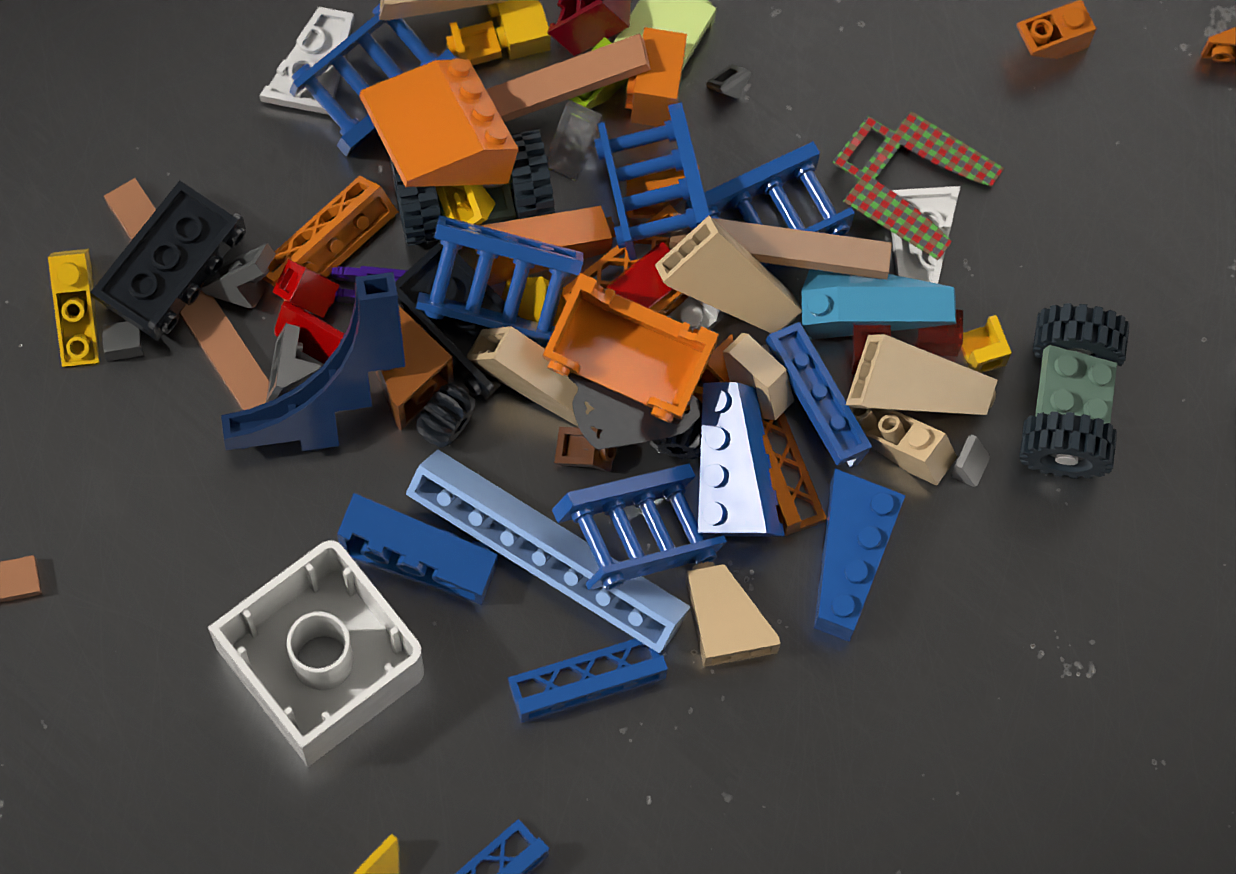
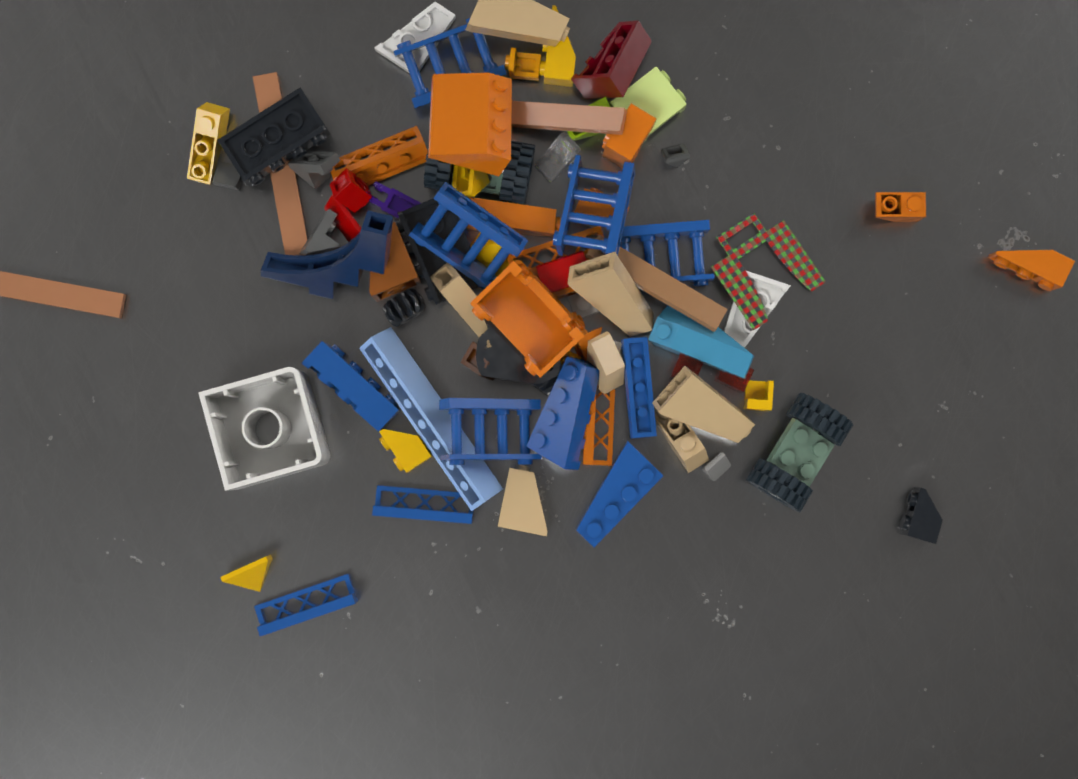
camera: 25 degrees right, 15 degrees up
none -> yellow slope [379,429,433,473]

